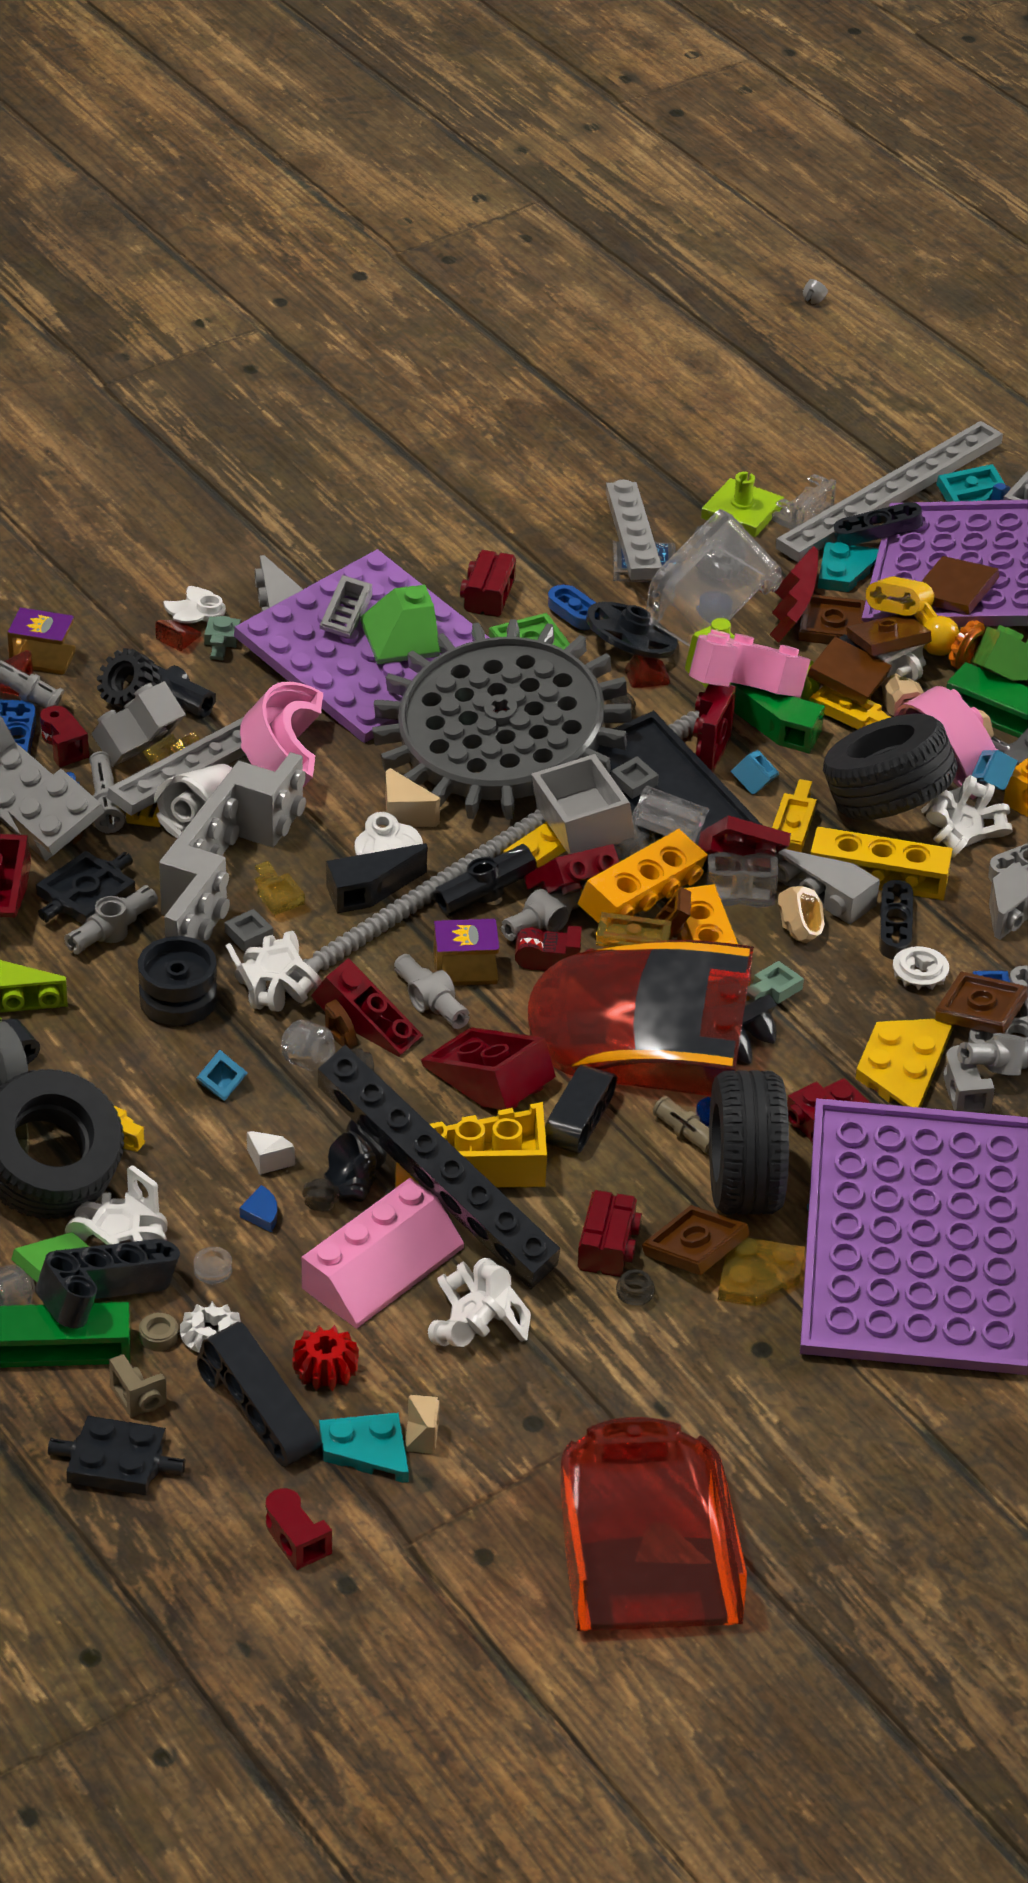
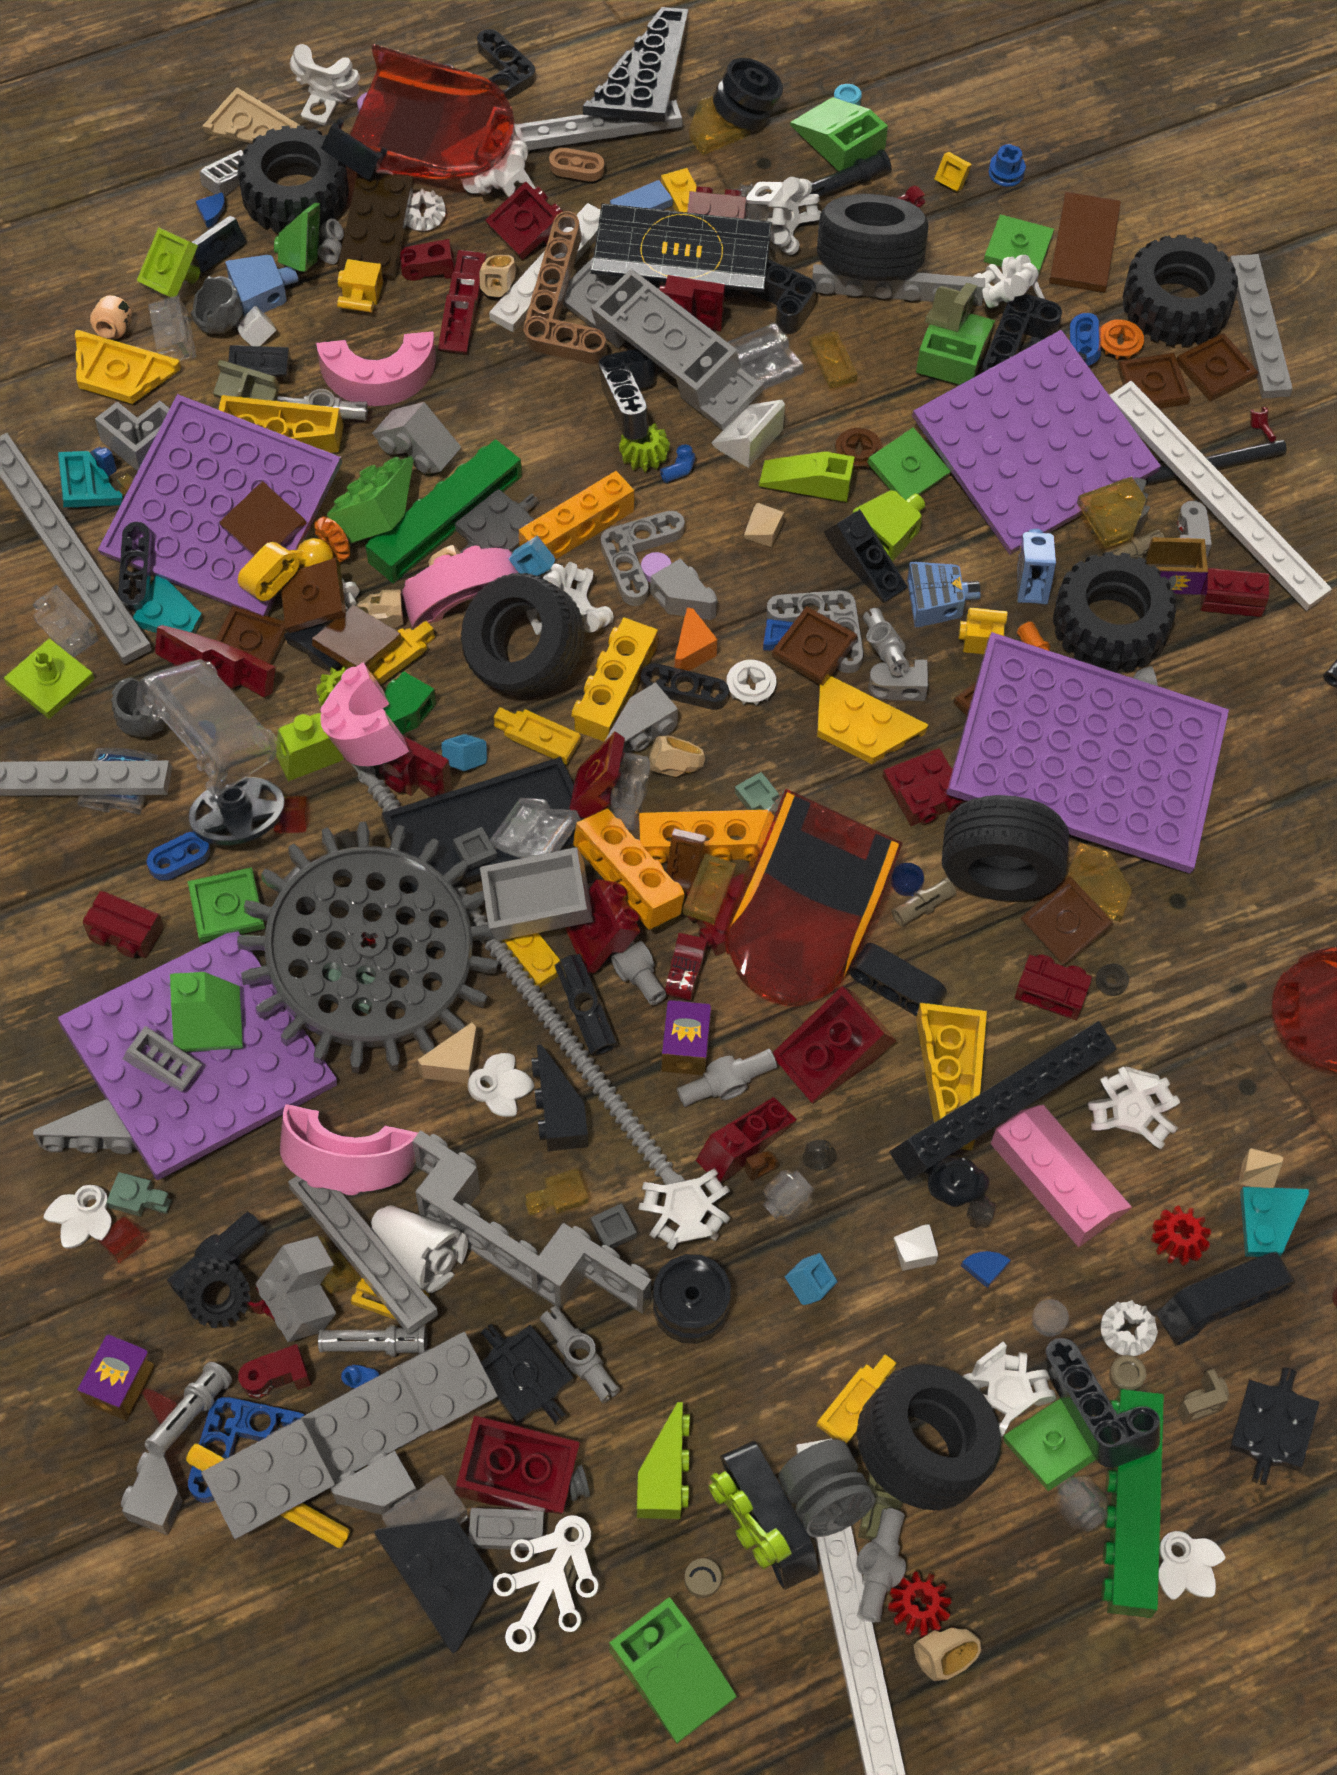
camera: 80 degrees left, 20 degrees up
none -> orange slope [674,607,718,671]

